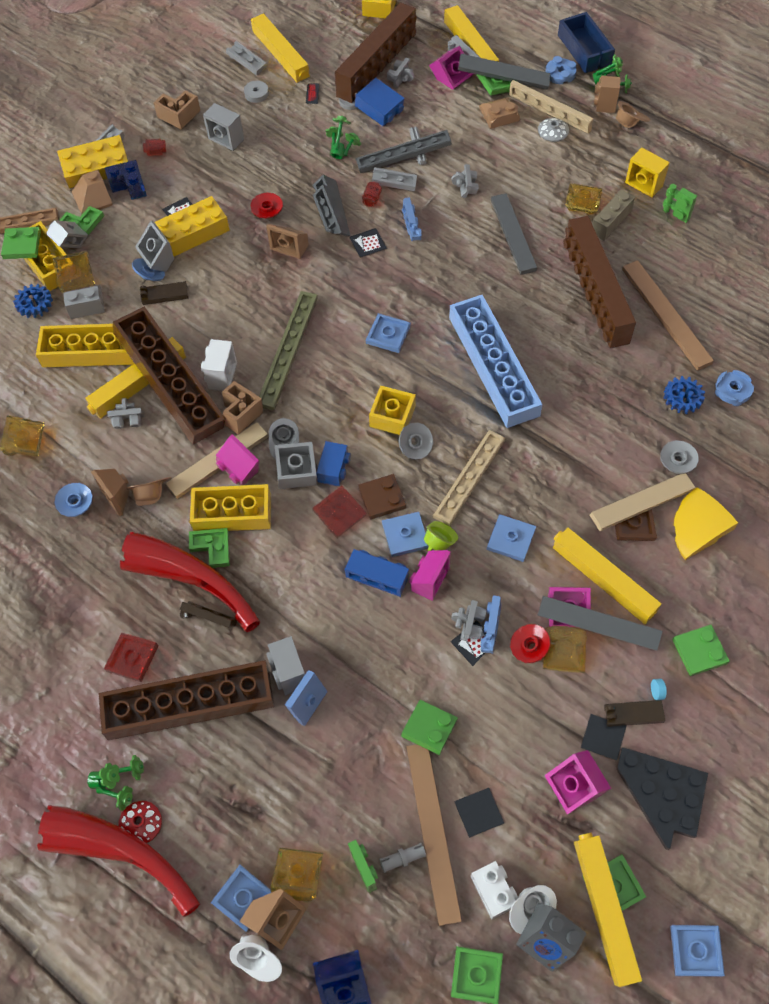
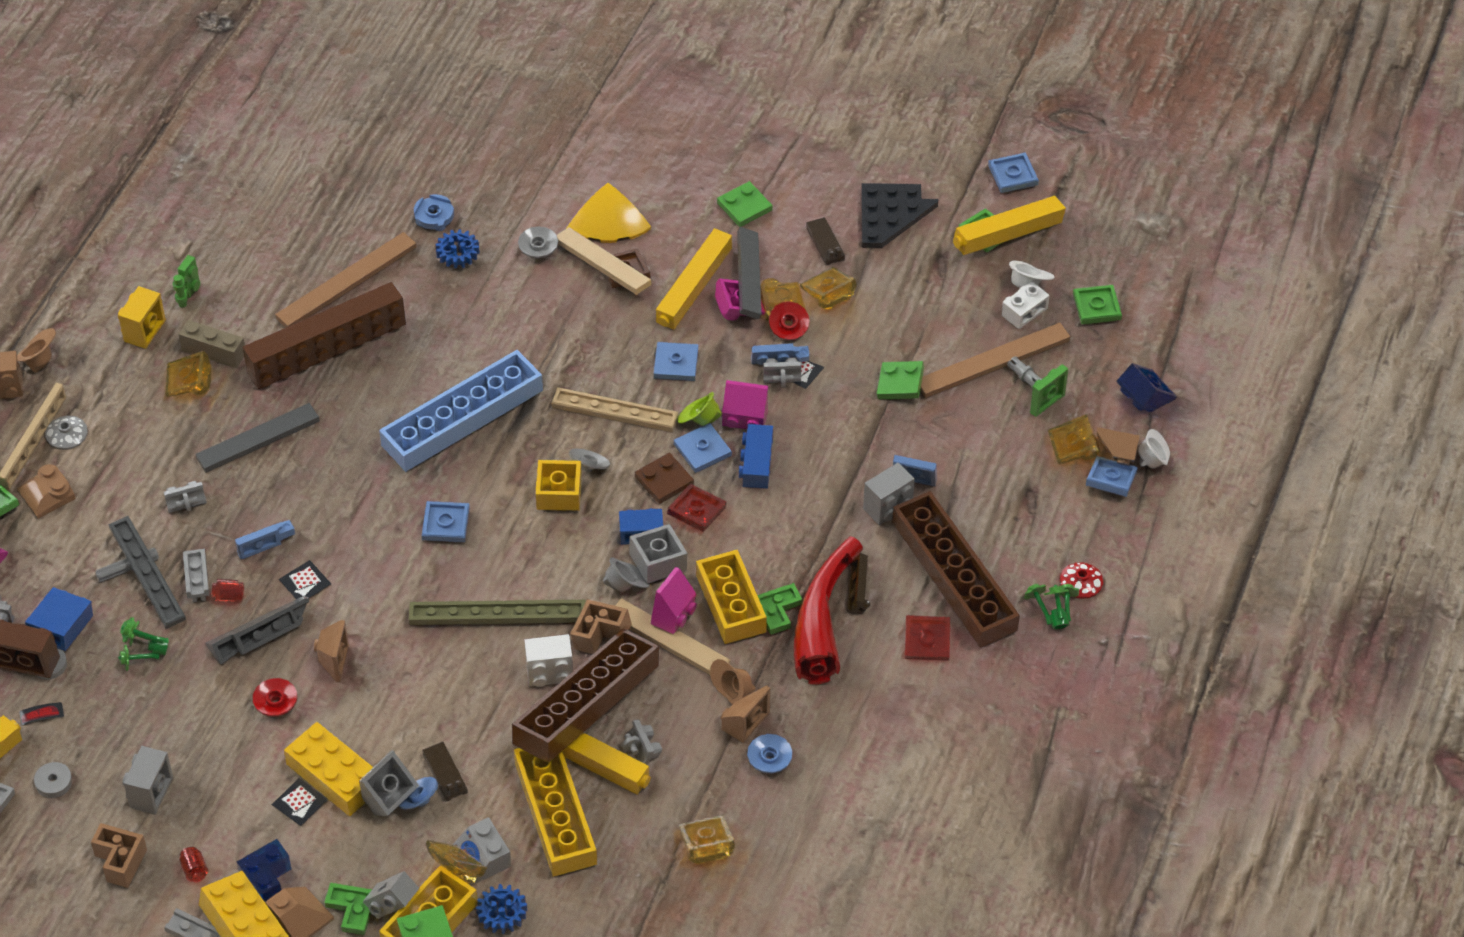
camera: 110 degrees left, 10 degrees down
red brick [37,805,200,917] -> none
black sticker [454,788,504,838] -> none
dark grey slope [516,903,587,972] -> none
dark pink slope [545,750,611,814] -> none
black sticker [581,714,626,761] -> none
medium azure tile [651,679,667,700] -> none
none -> clear yellow slope [800,267,857,309]

